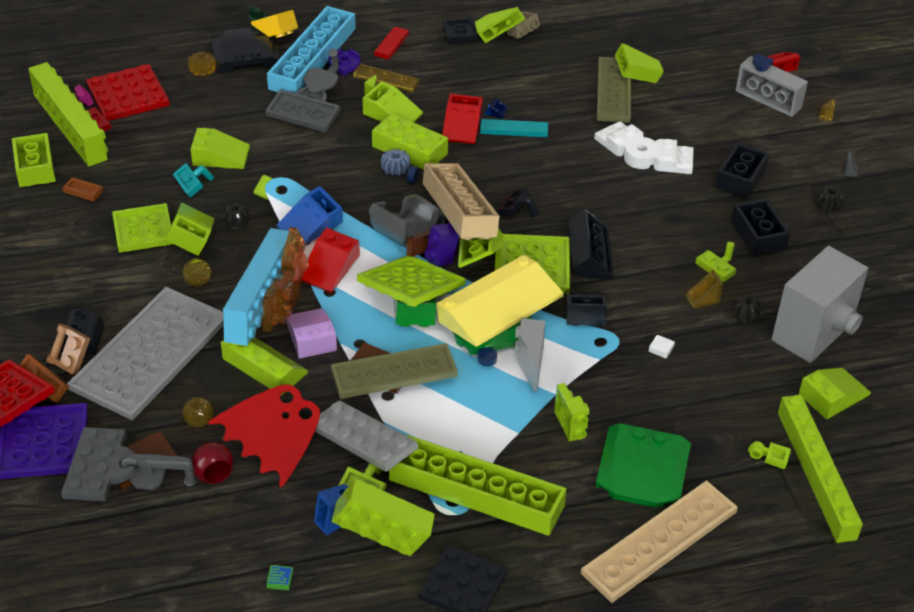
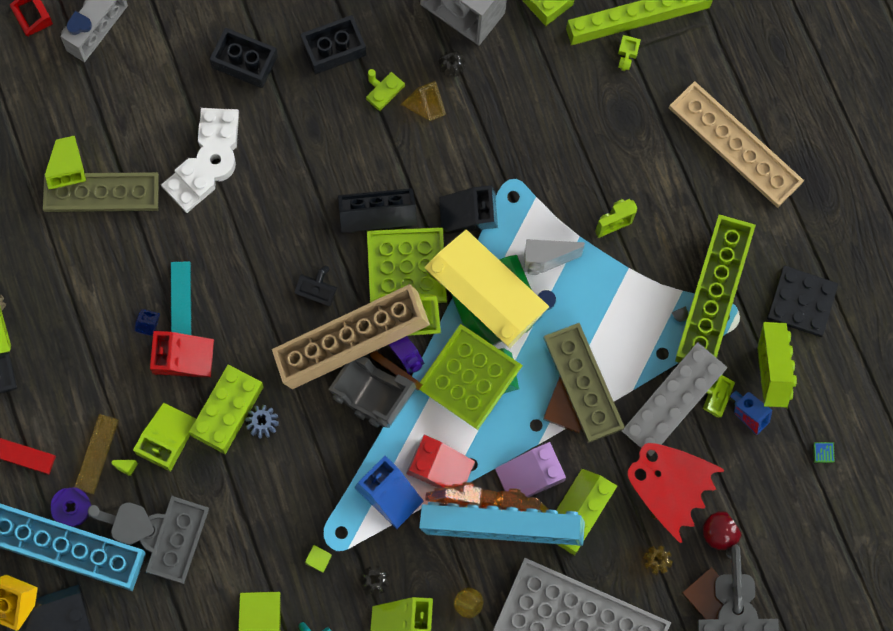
camera: 100 degrees left, 30 degrees up
dark blue tile [407,166,419,184] -> none
green wedge [595,423,691,508] -> none
white tile [648,335,675,358] -> none

